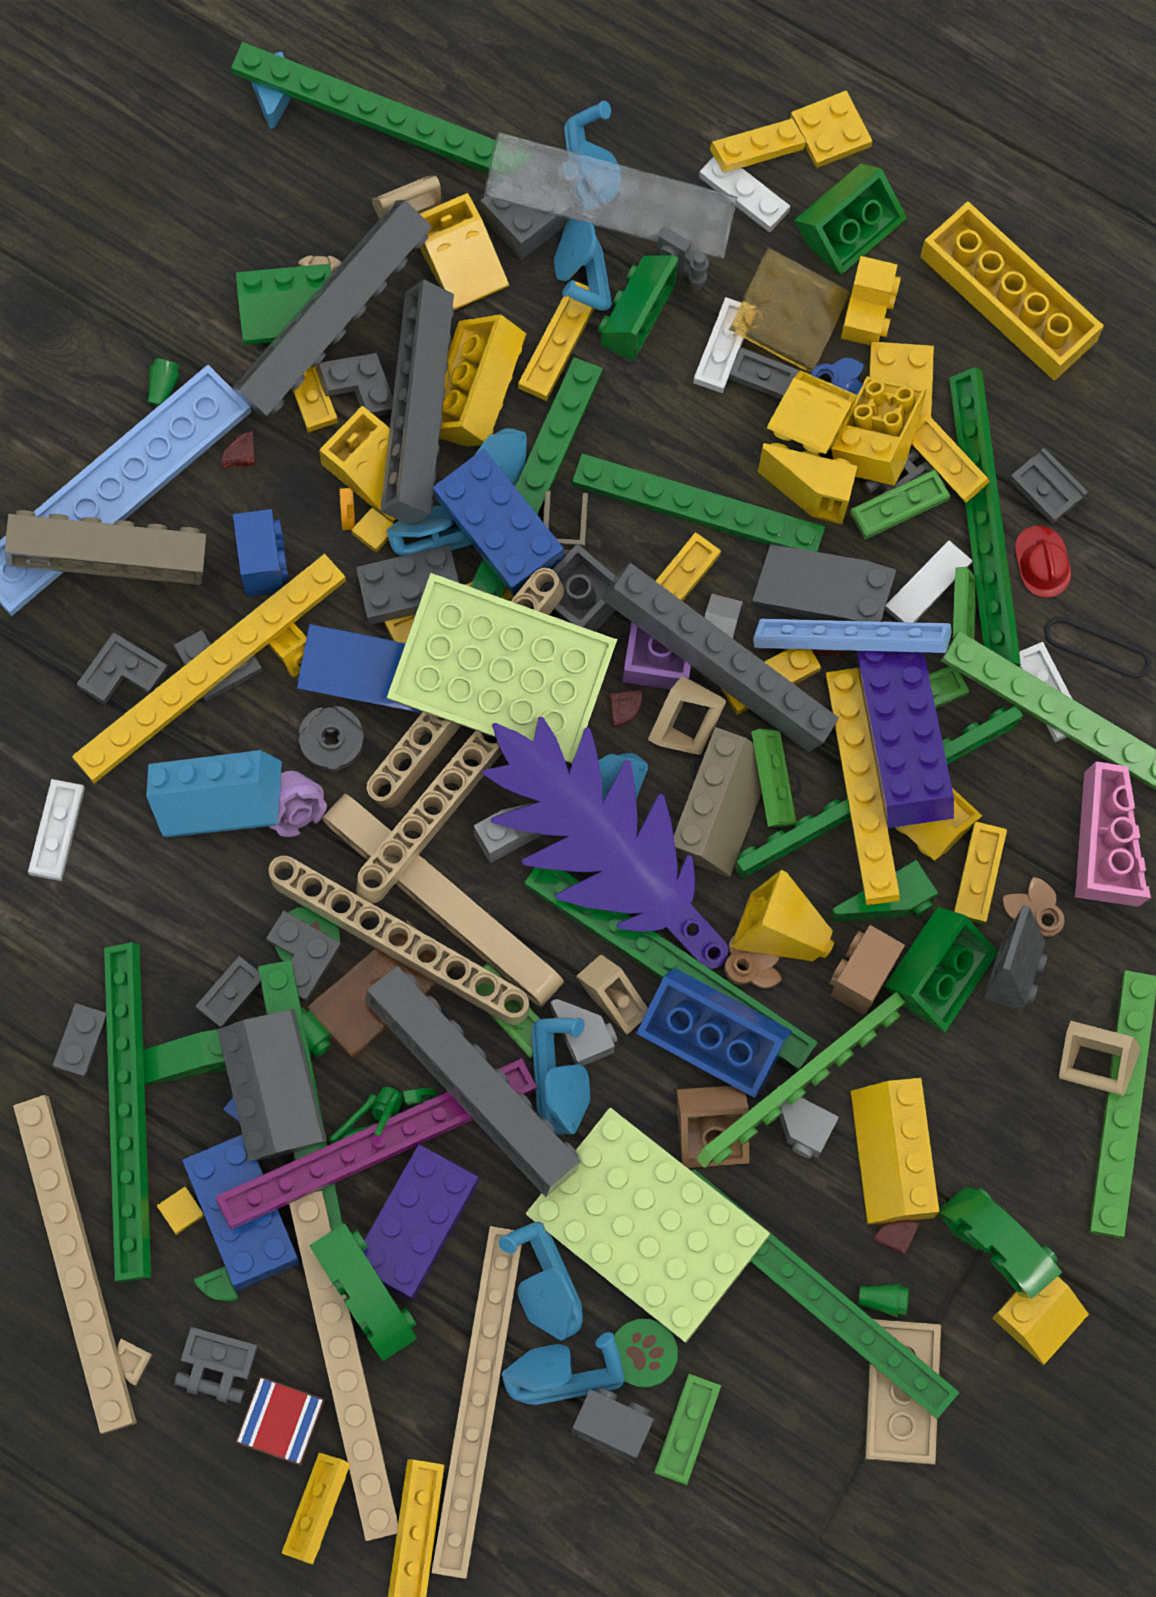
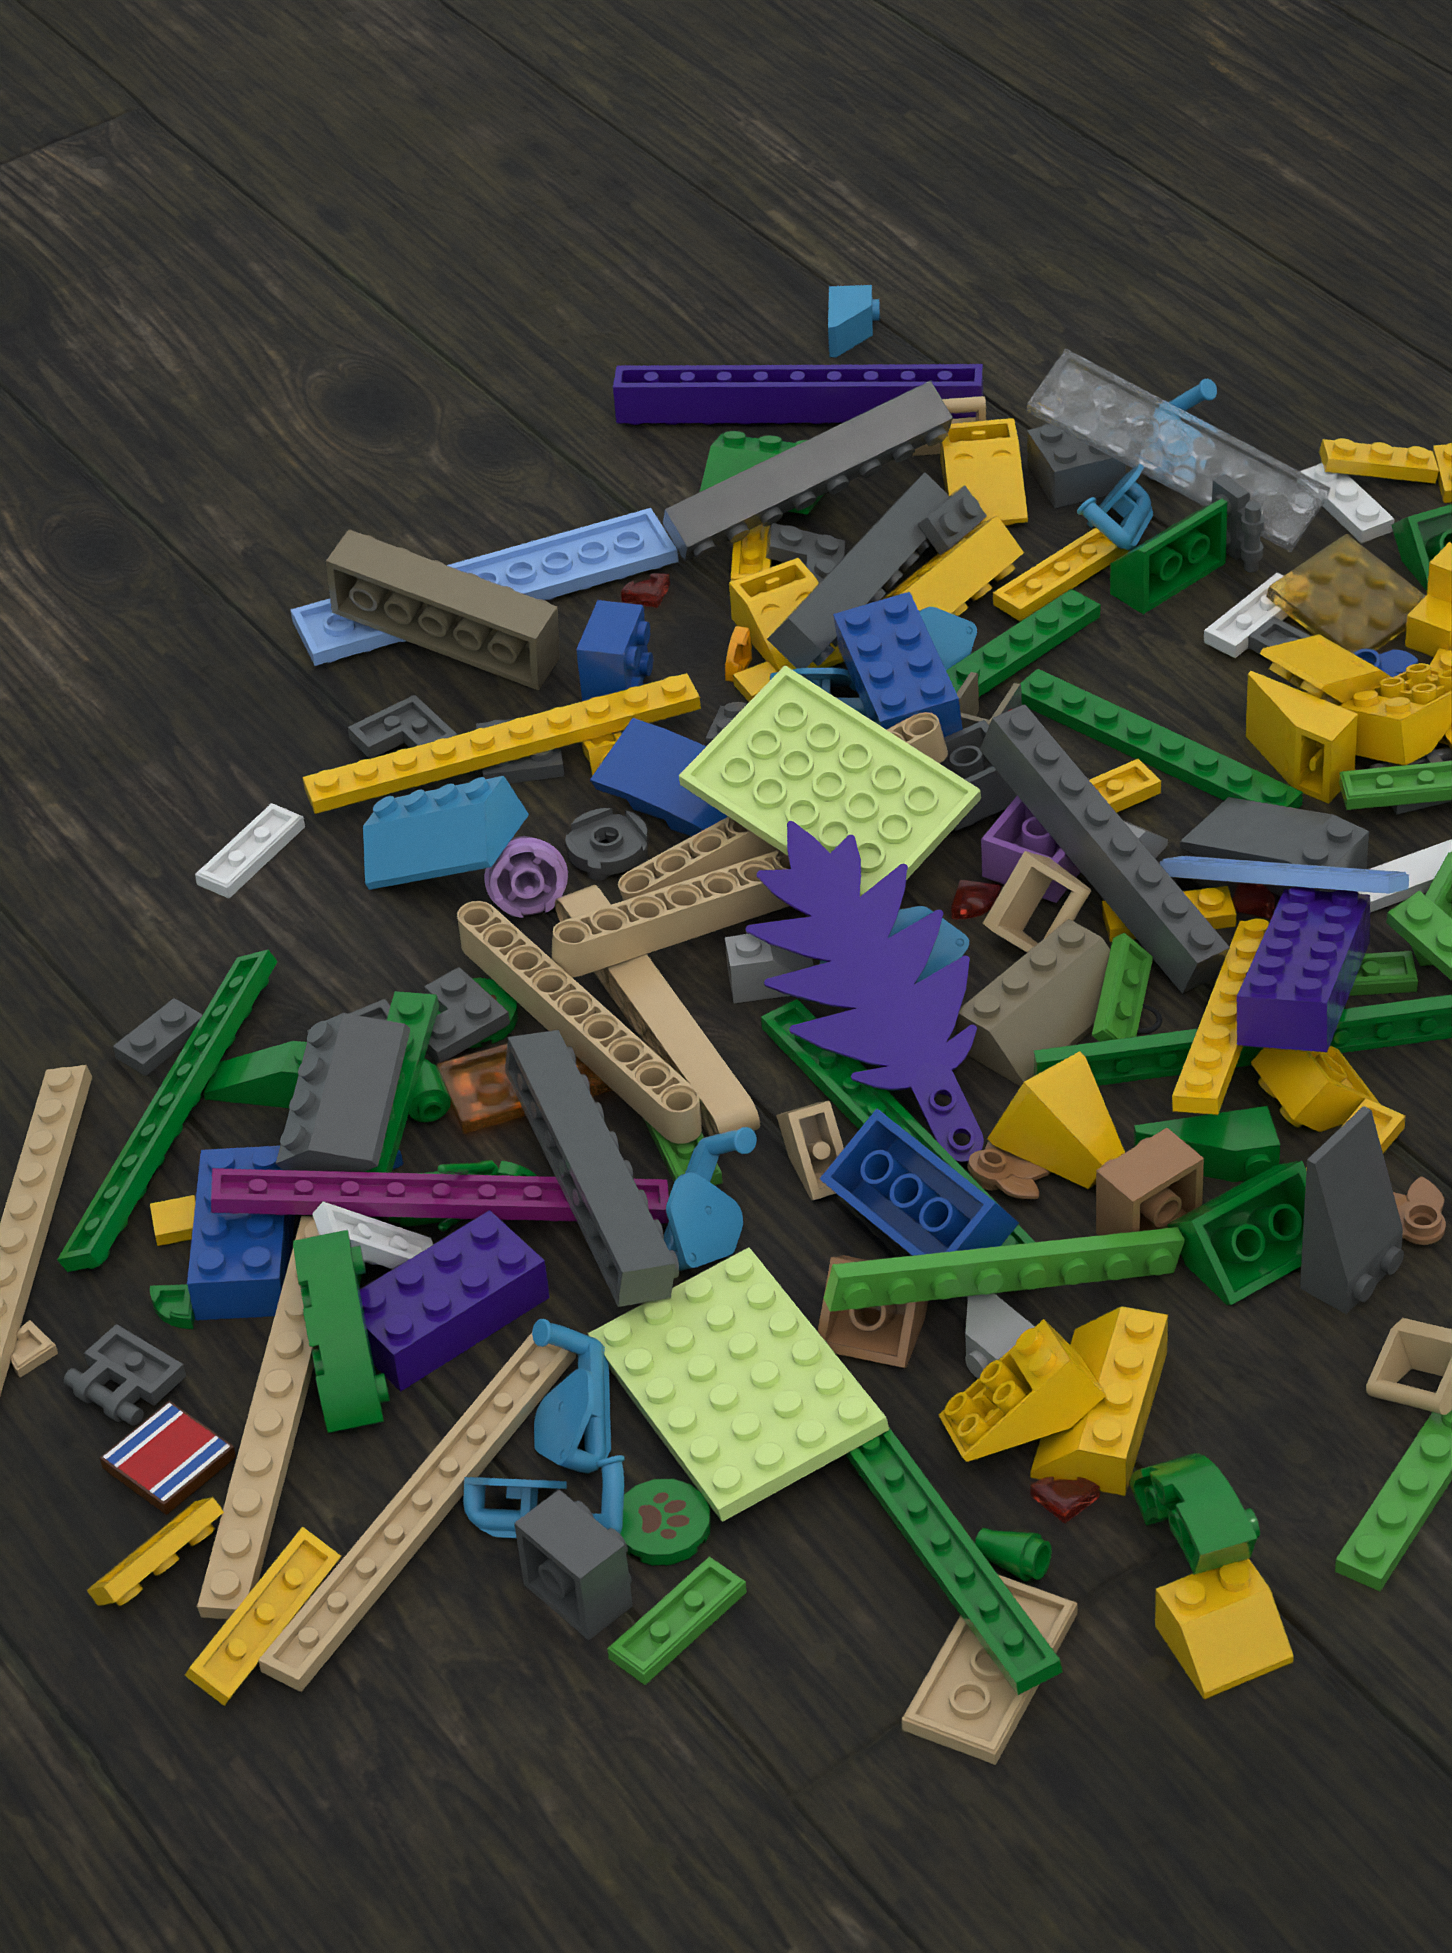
camera: 30 degrees right, 30 degrees down
green cone [147,359,180,407] -> none
green plate [231,42,531,180] -> none
light grey slope [550,999,618,1066] -> none
none -> white plate [312,1202,433,1269]
none -> dark purple brick [613,364,983,425]
none -> dark grey plate [918,485,987,555]
none -> yellow slope [939,1319,1107,1462]

